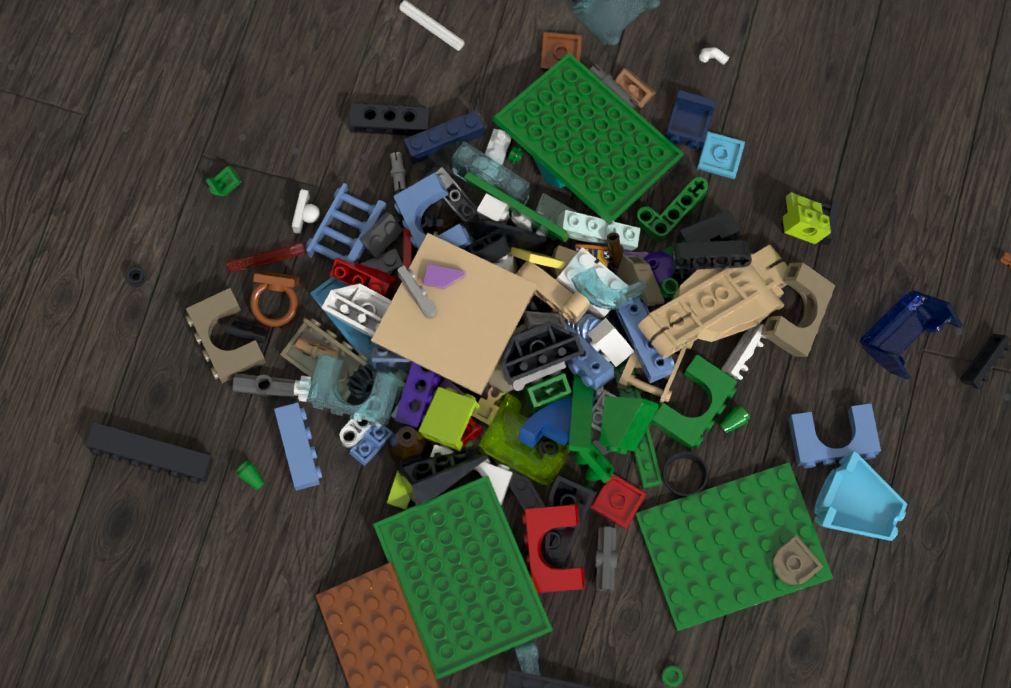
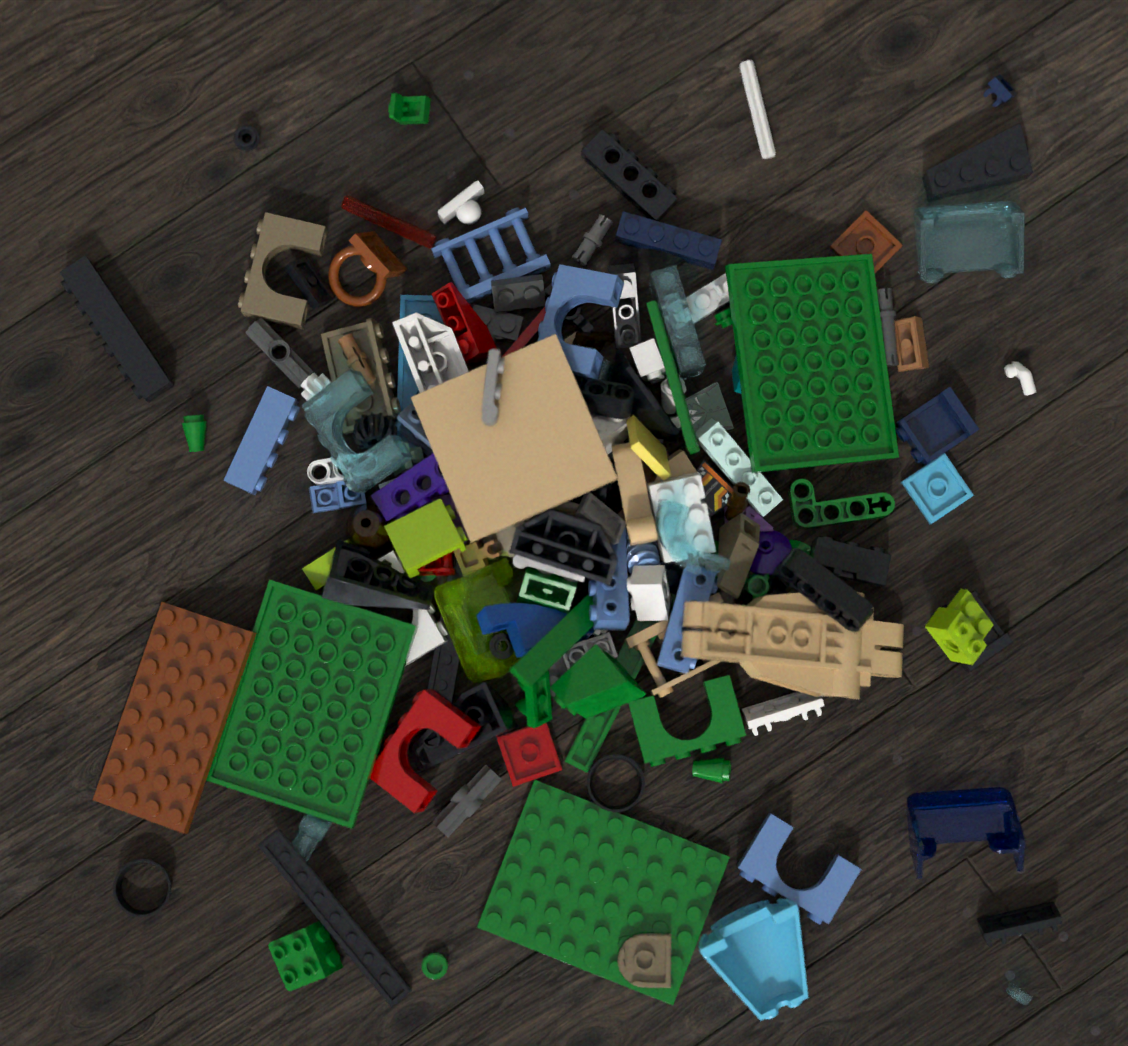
camera: 45 degrees right, 10 degrees up
medium lavender tile [423,264,466,289] -> none
dark tan arch [761,262,835,357] -> none

